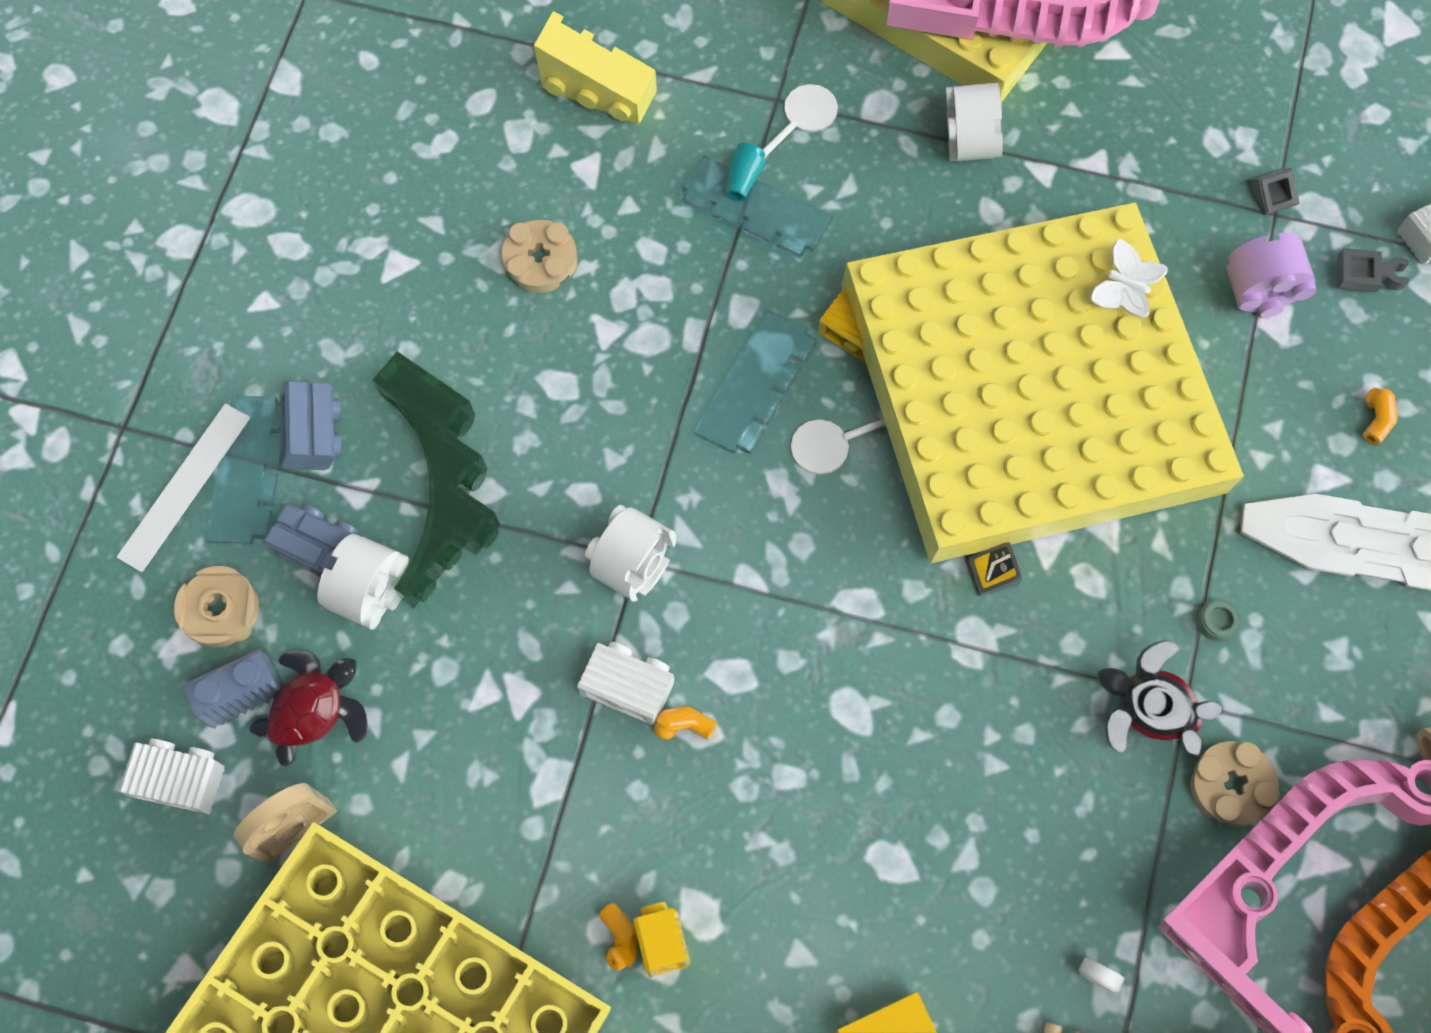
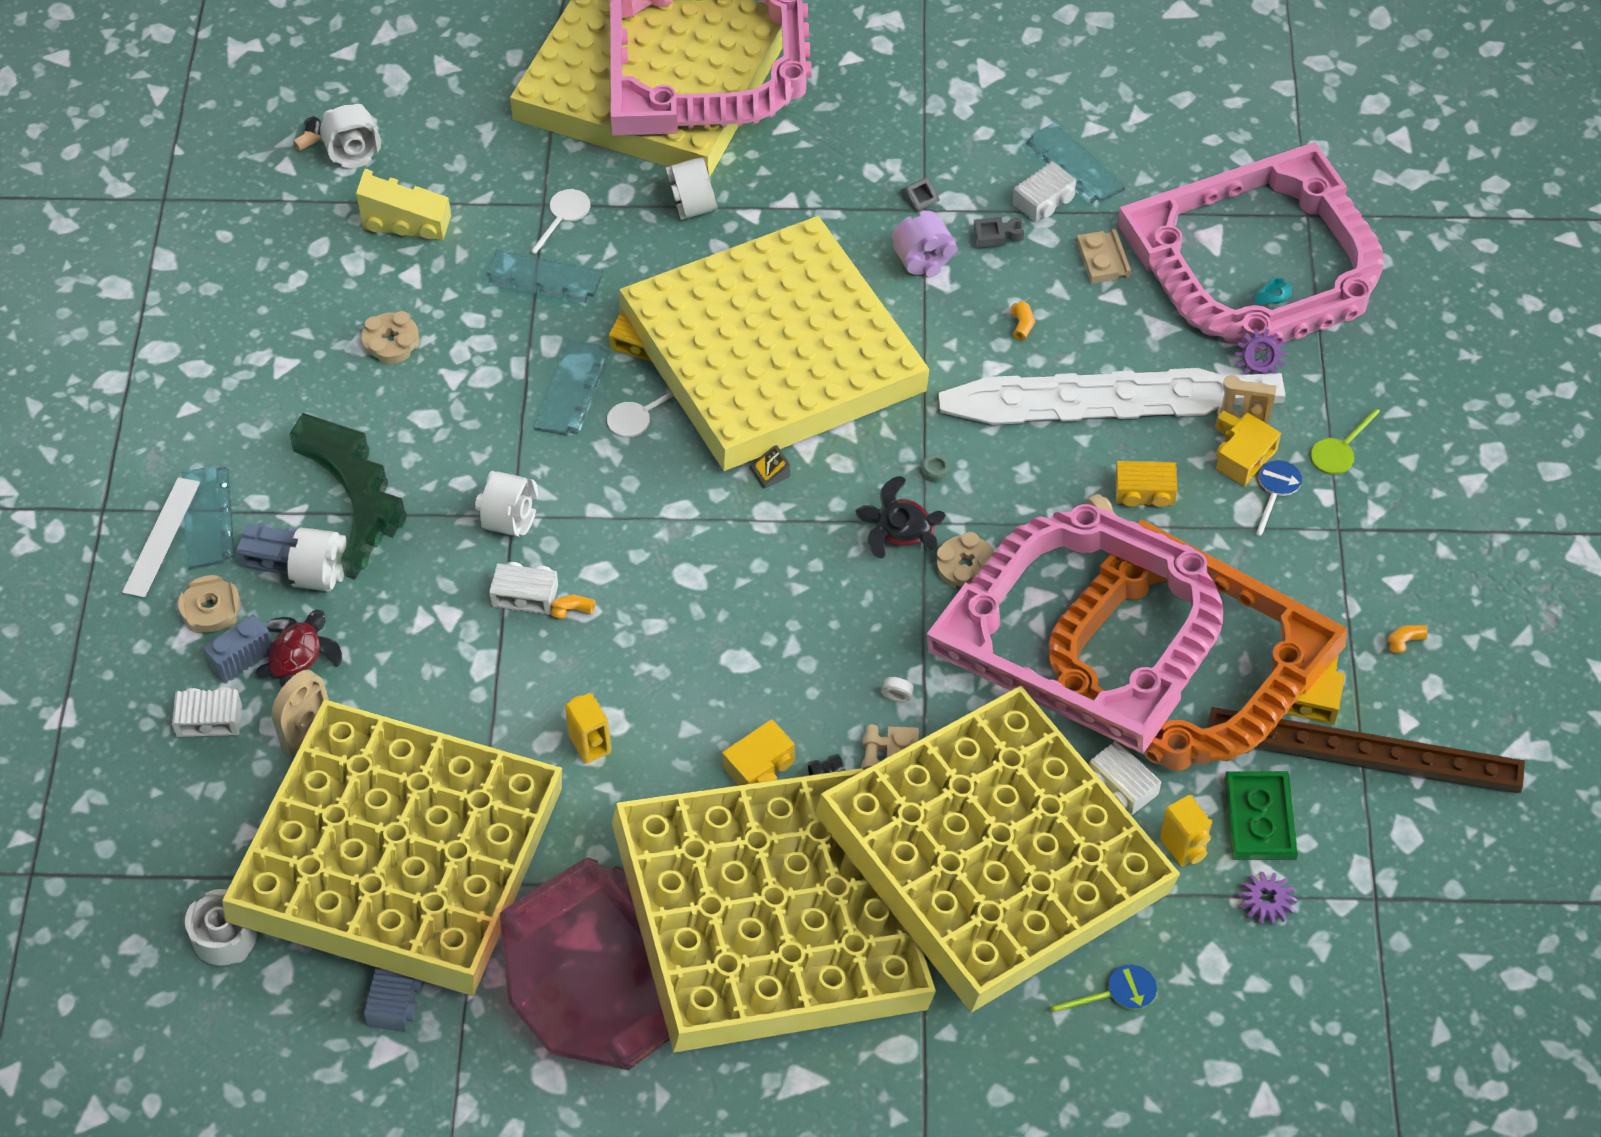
camera: 15 degrees left, 15 degrees down
sand blue brick [280,381,341,470] -> none
light orange arm [599,903,638,971] -> none
teal cone [725,143,766,201] -> none
white piece [1090,239,1168,318] -> none

